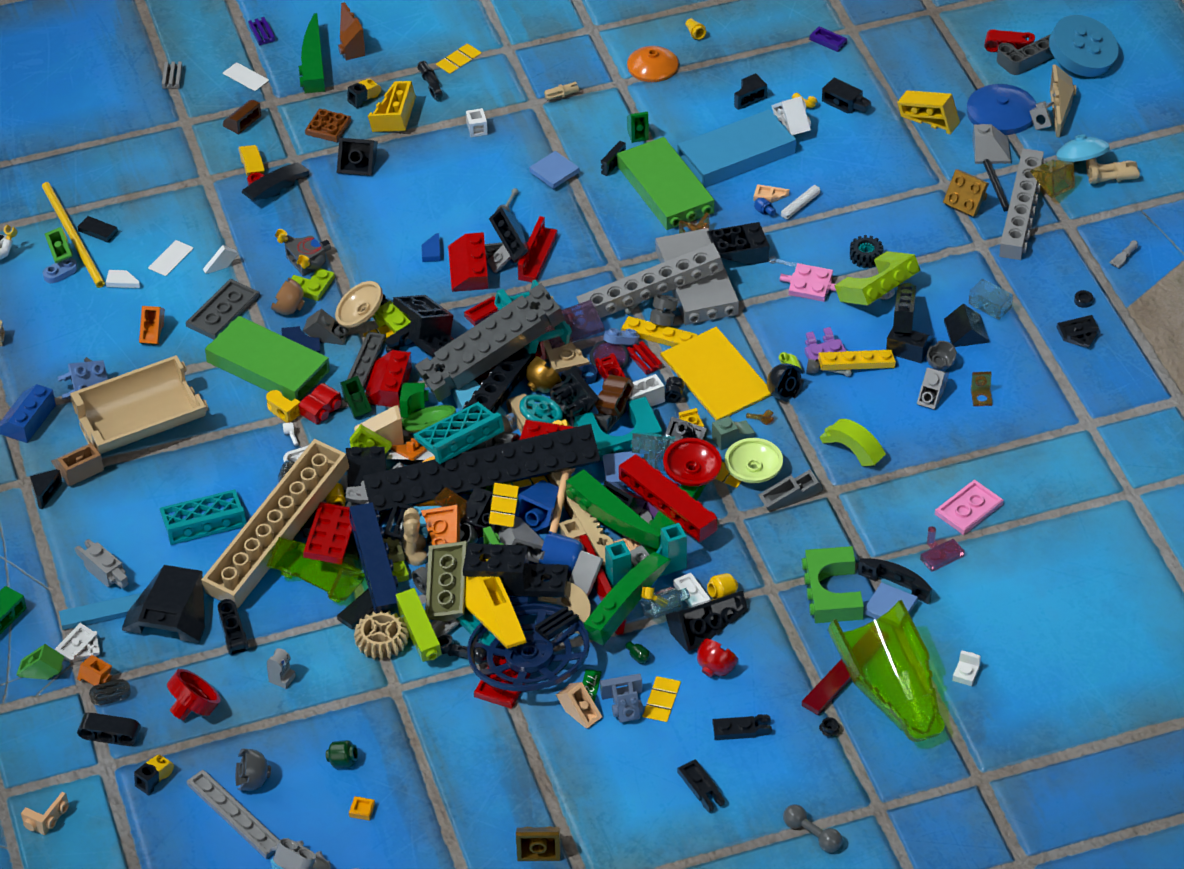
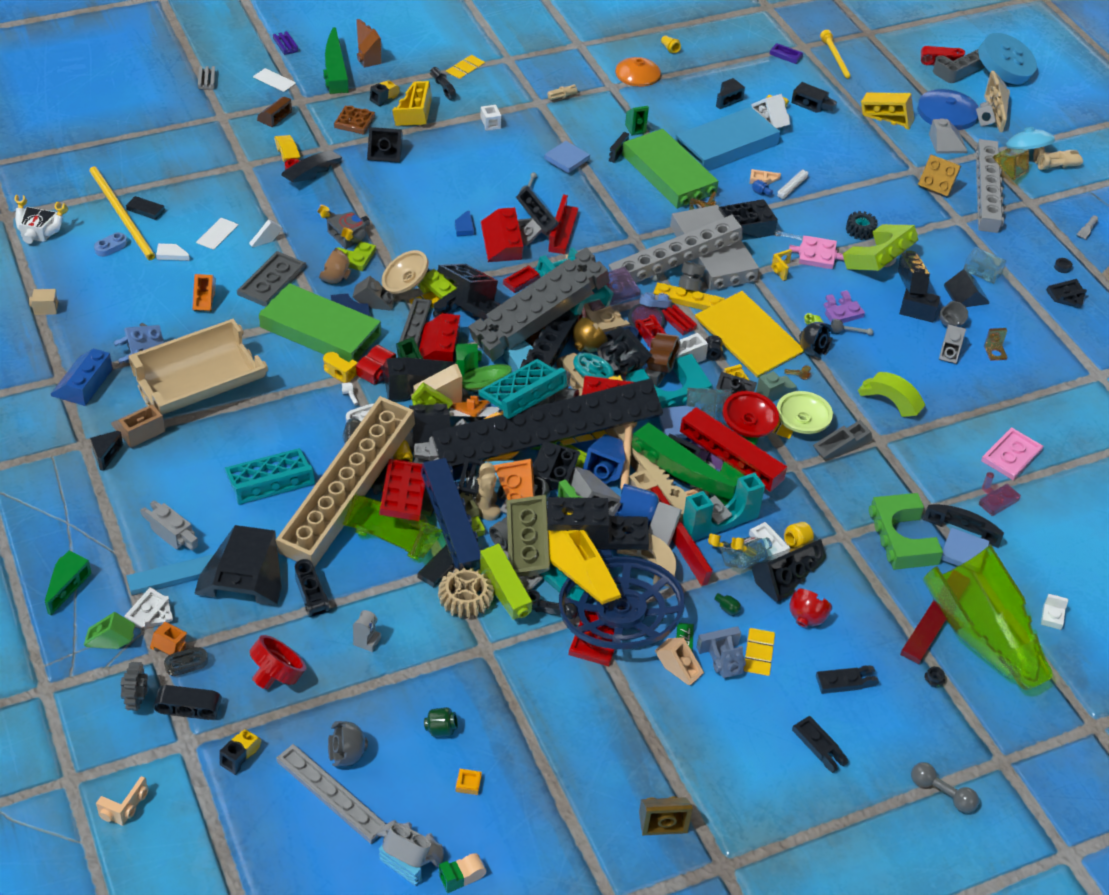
camera: 10 degrees left, 0 degrees up
bright green slope [45,227,73,263] -> none
clear orange bracket [434,487,467,519] -> none
yellow sticker [489,483,519,527] -> none
black tile [535,606,580,641] -> none
green slope [584,552,671,646] -> none
yellow plate [818,350,896,370] -> none
black bar [983,159,1009,211] -> none
none -> dark grey gear [121,662,148,711]
none -> black wedge [382,357,455,402]
none -> yellow bracket [771,249,792,281]
none -> yellow piece [820,30,851,79]

